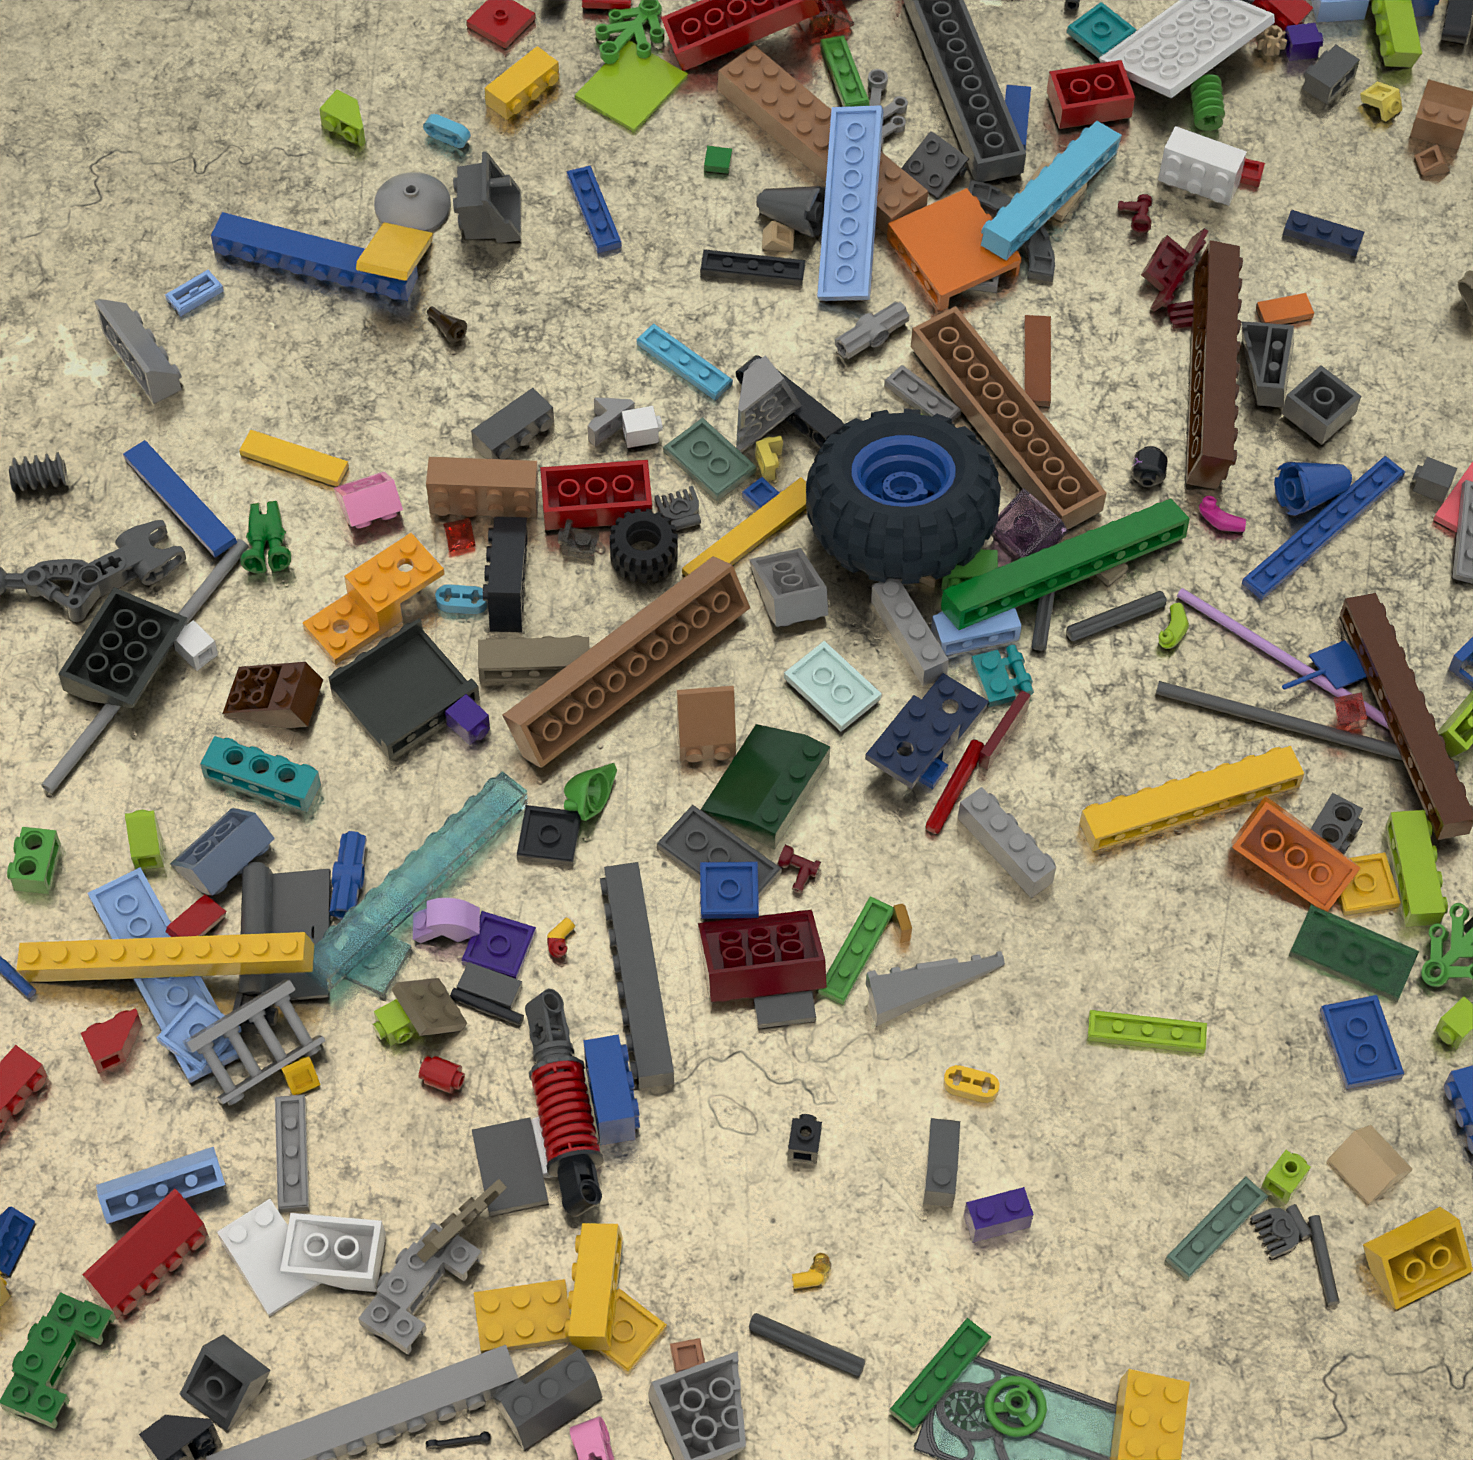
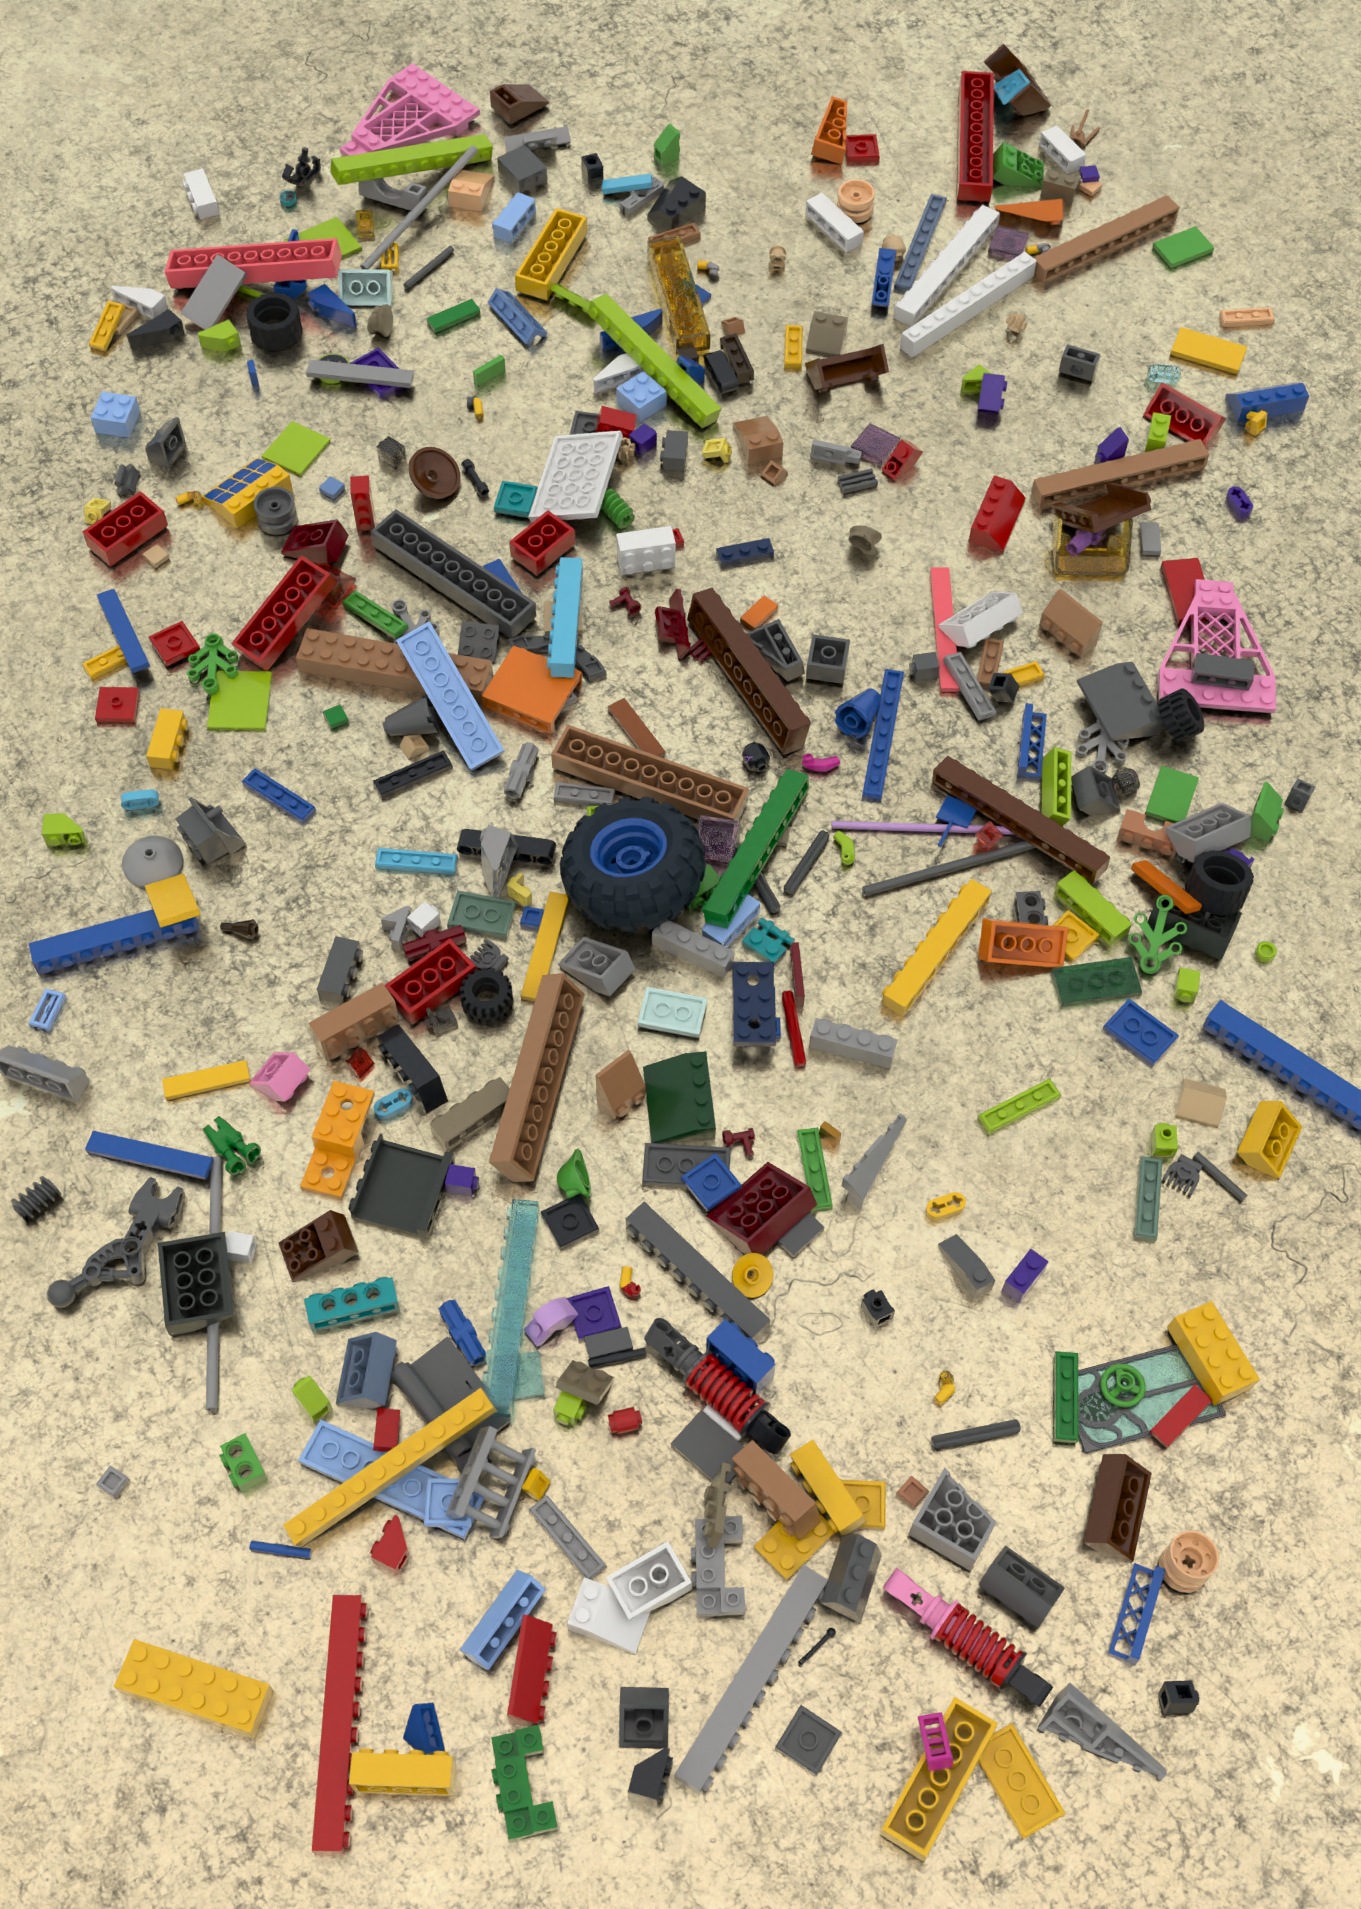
camera: 35 degrees left, 0 degrees up
none -> dark red piece [402,925,467,962]
none -> yellow dish [732,1253,773,1298]
none -> medium nougat brick [732,1440,820,1541]

